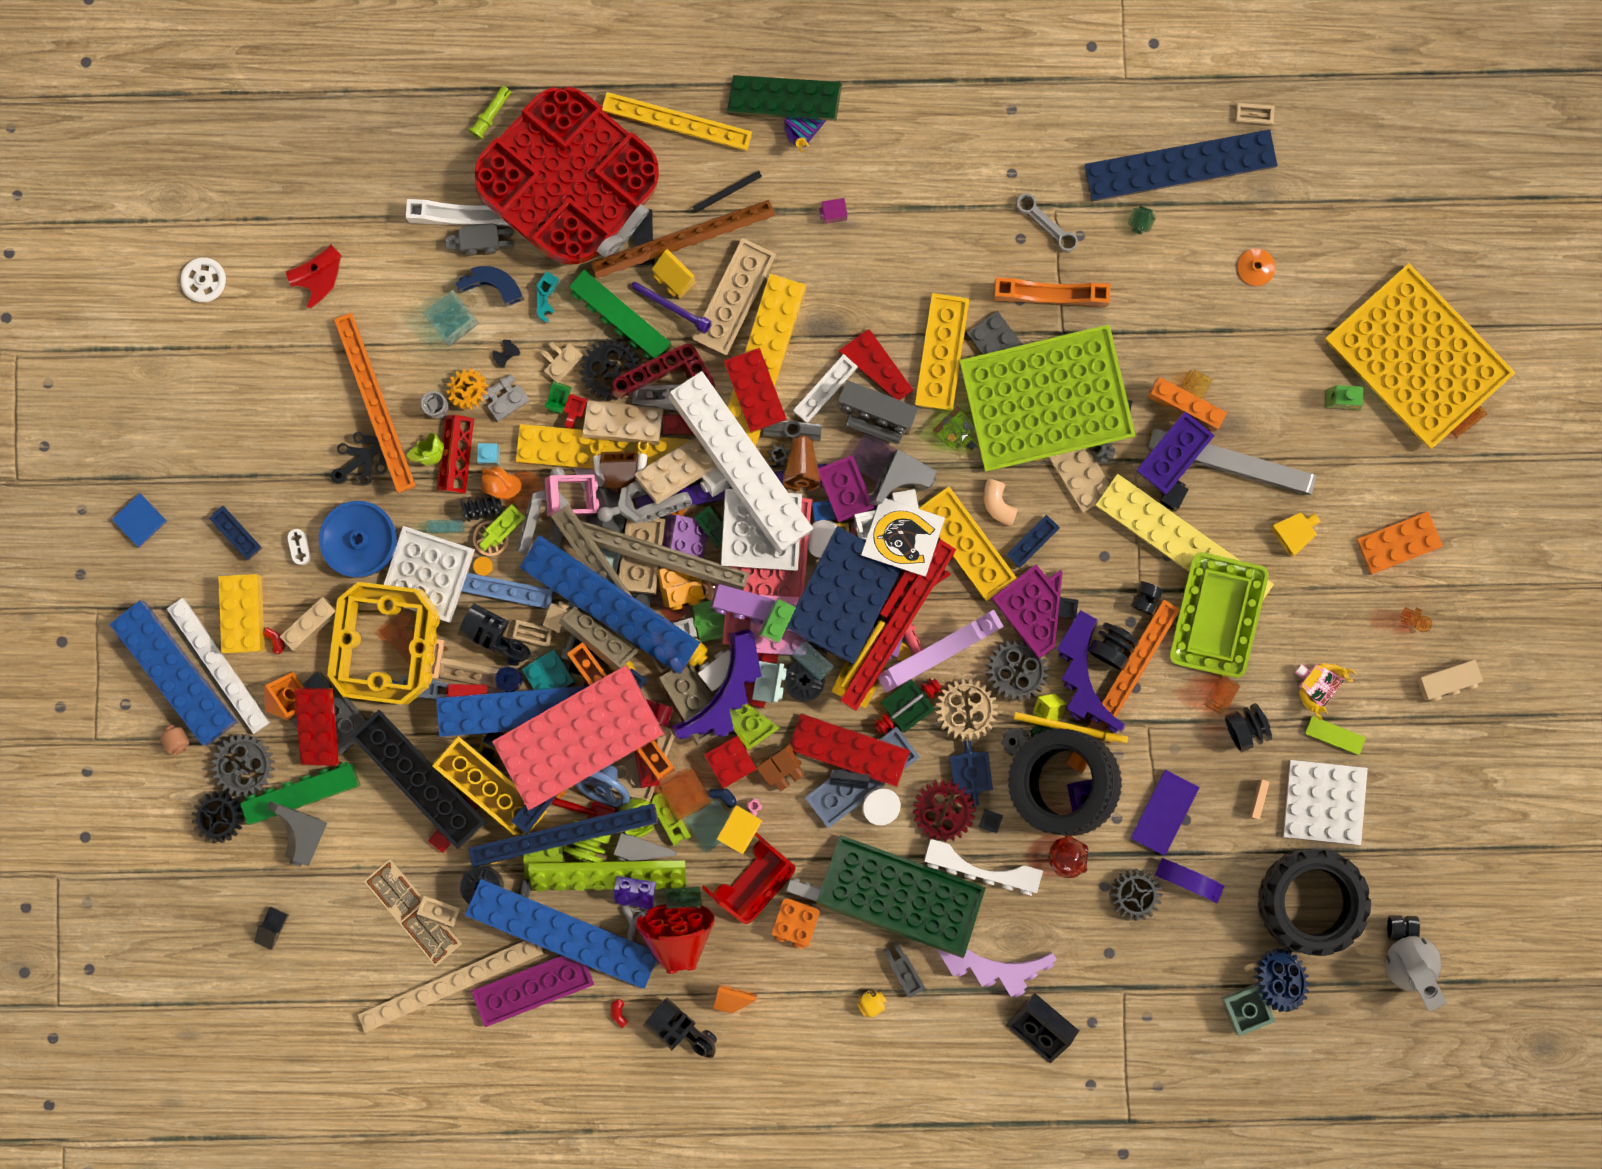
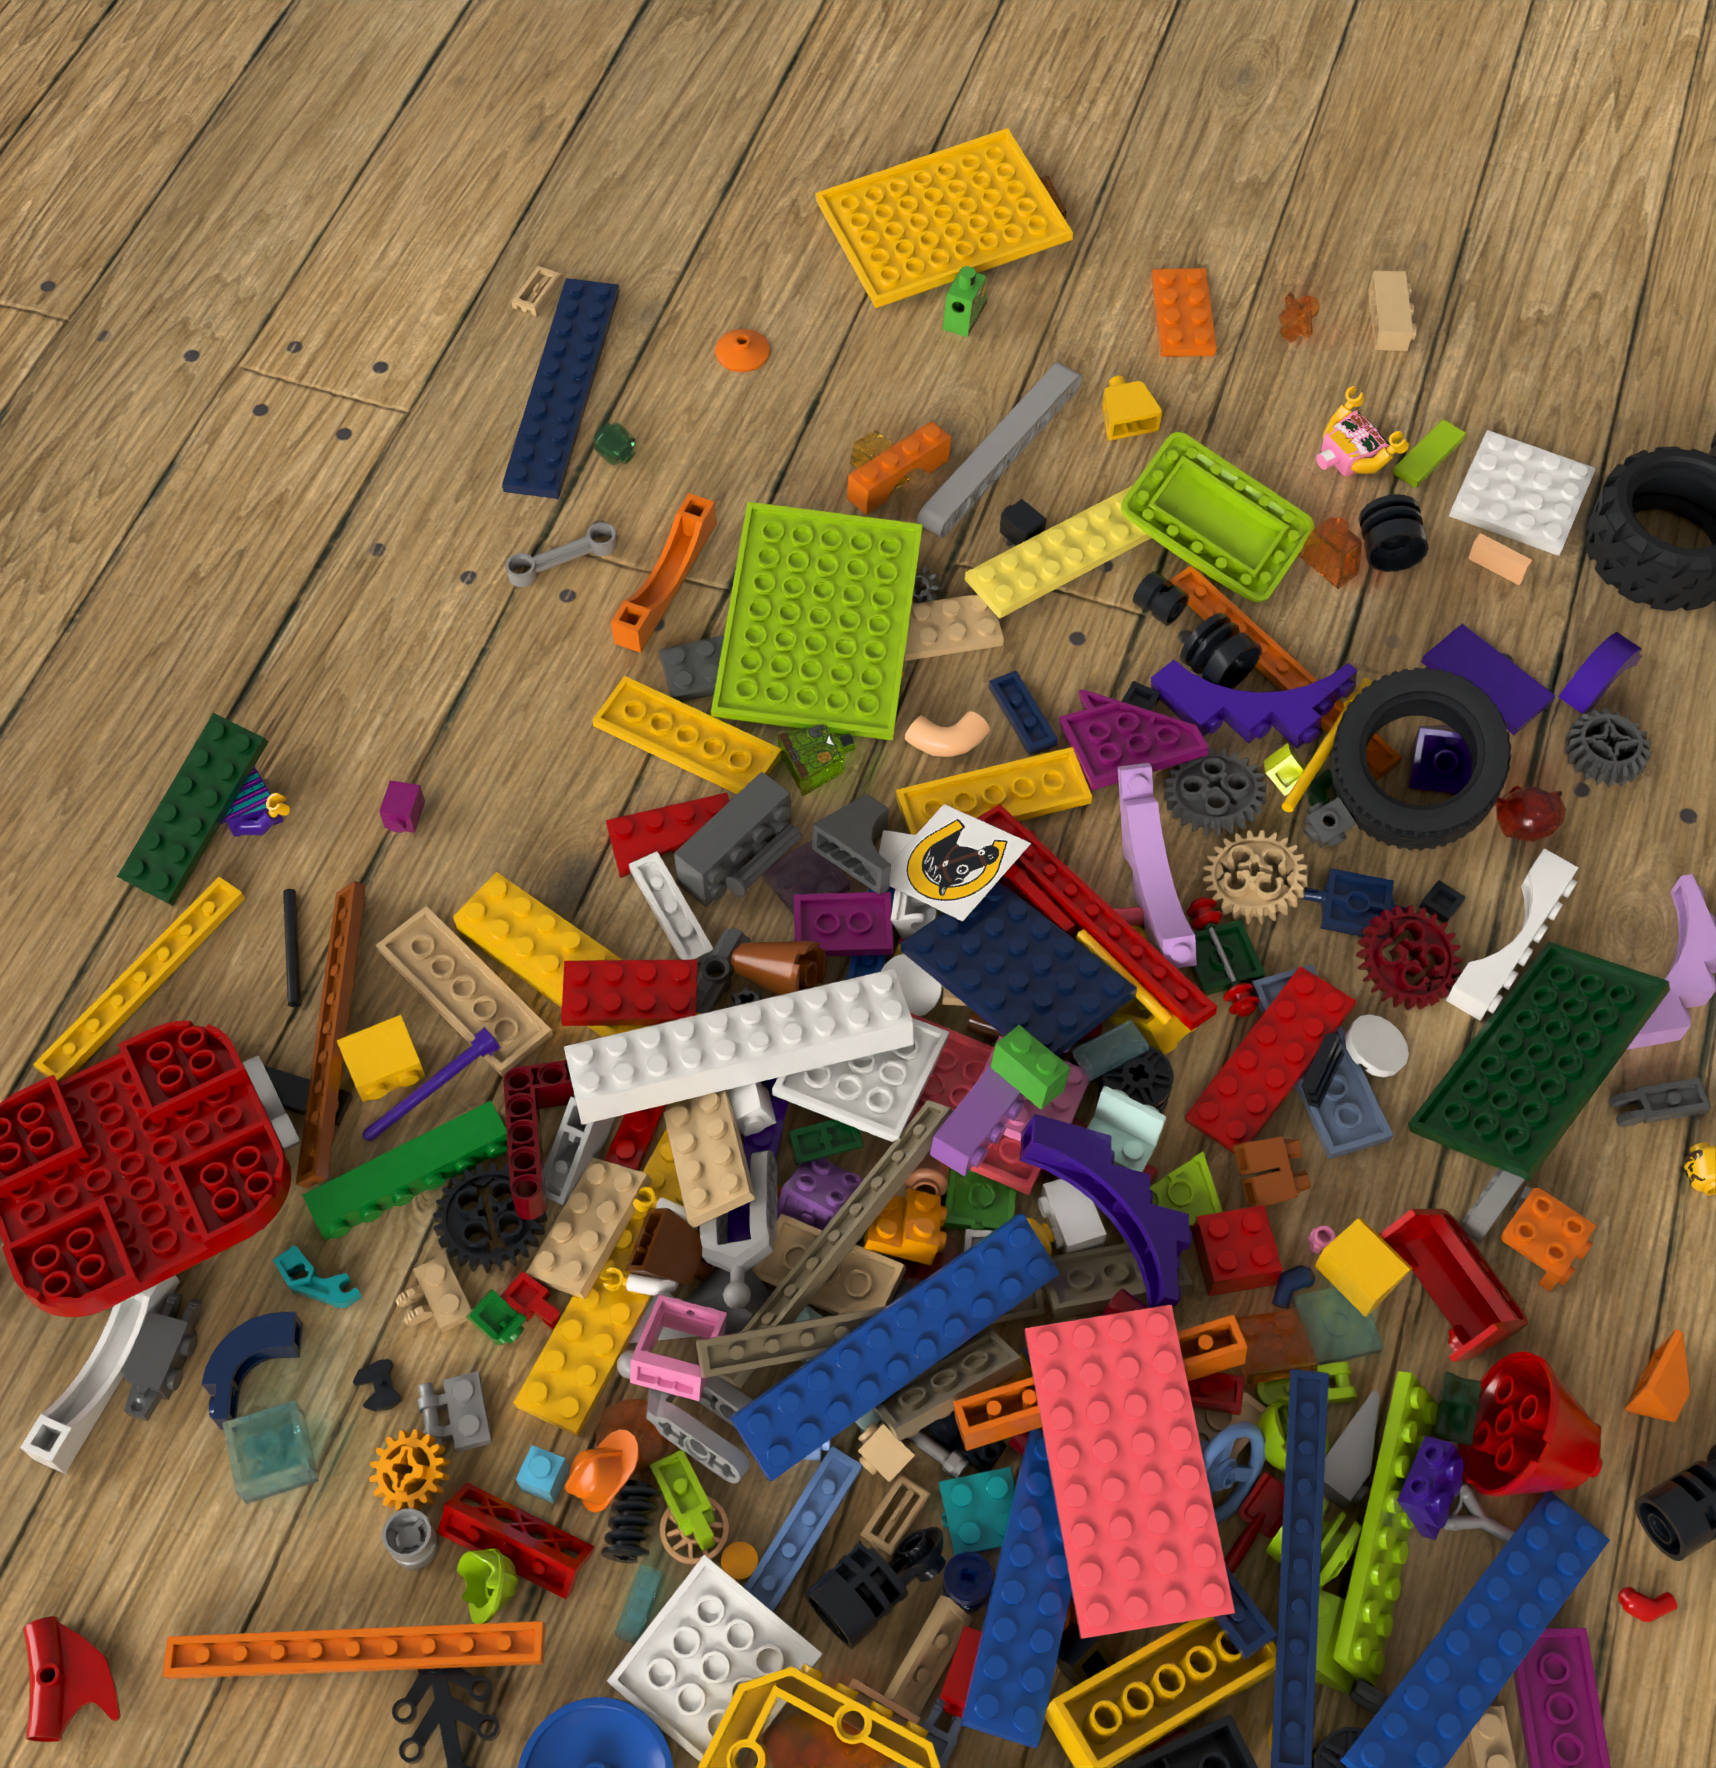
camera: 70 degrees left, 25 degrees down
dark purple plate [1136,412,1215,495] -> none

